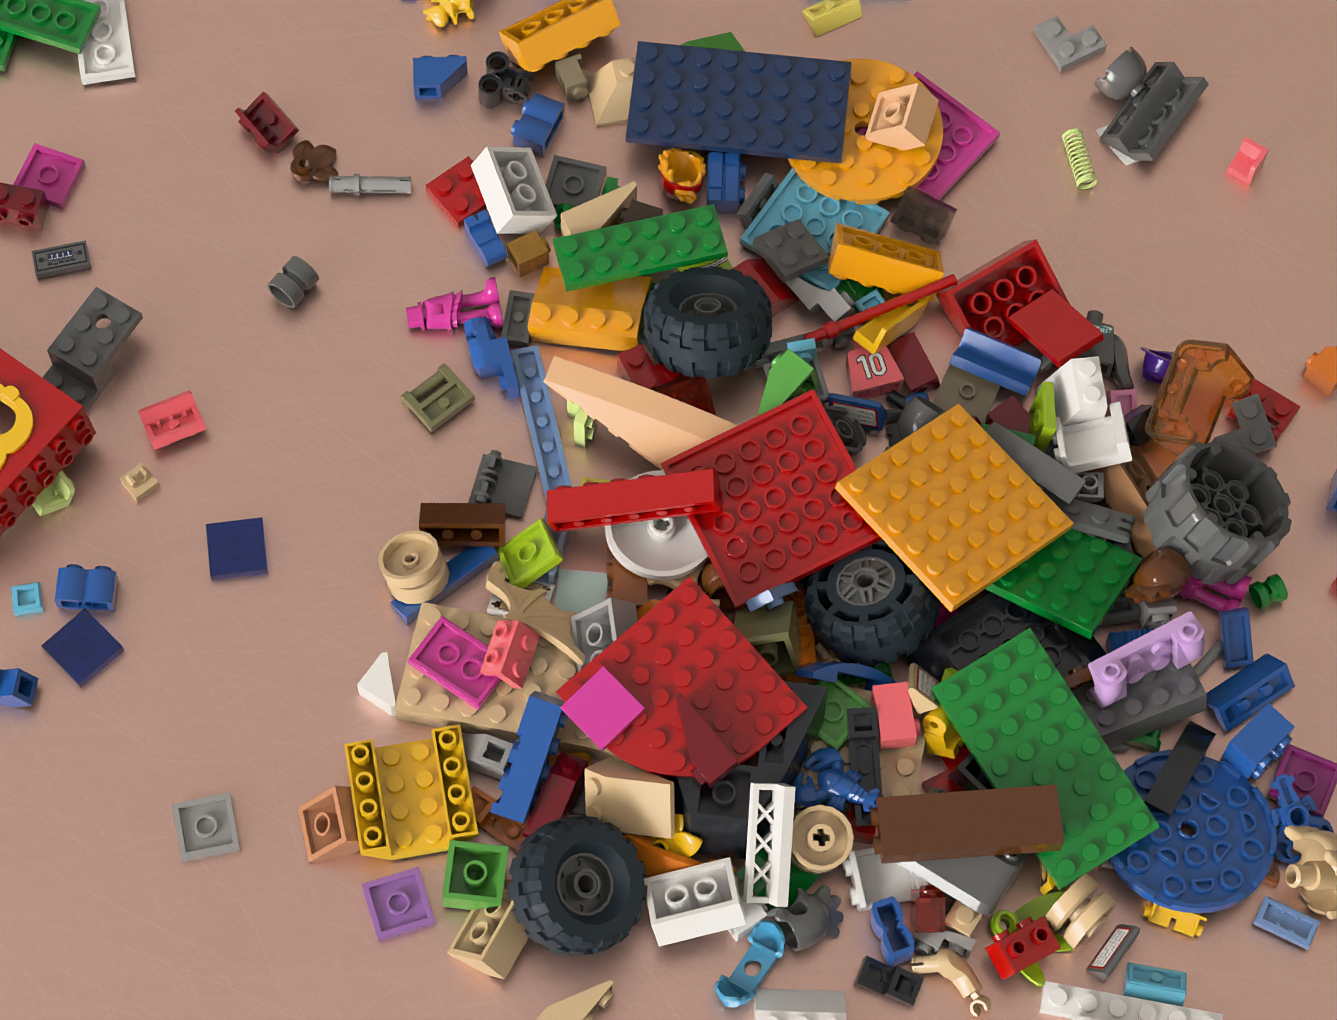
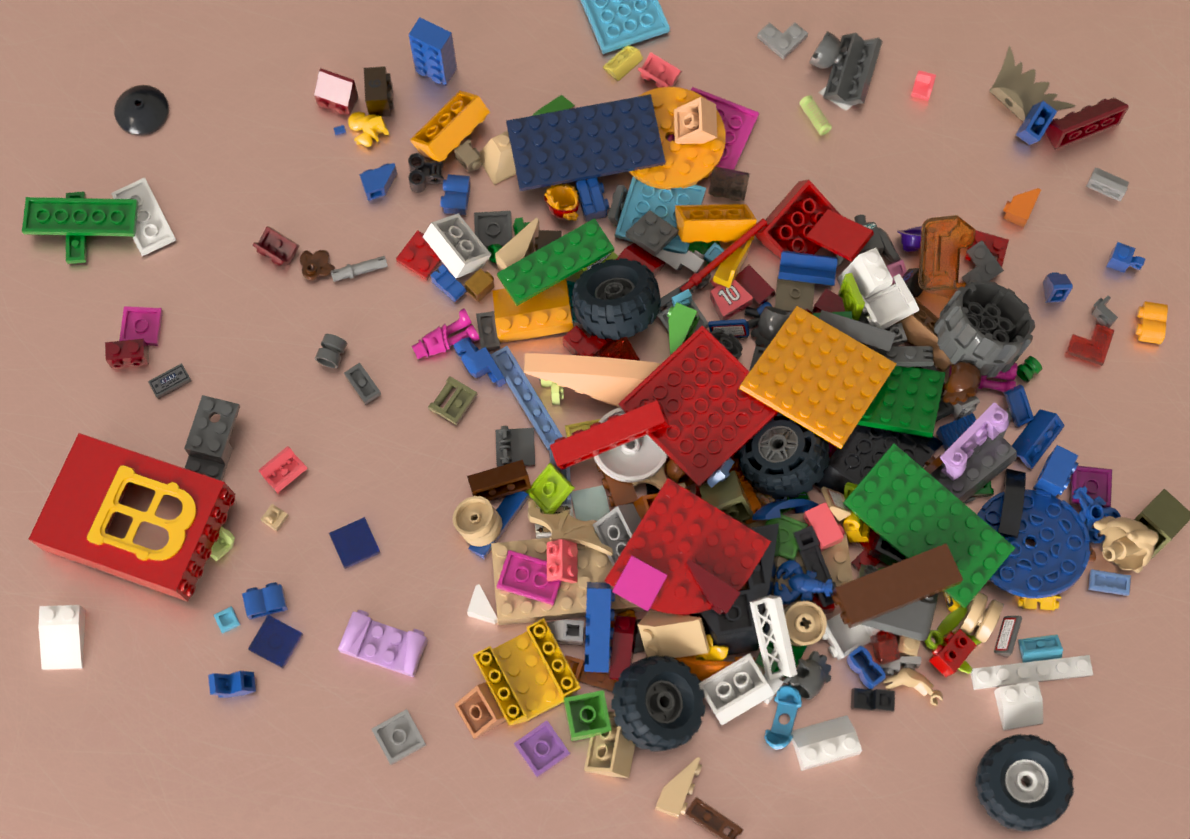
camera: 15 degrees left, 5 degrees up
none -> lavender piece [338,610,428,678]
none -> dark grey plate [344,363,381,405]
none -> coral bracket [638,52,682,88]

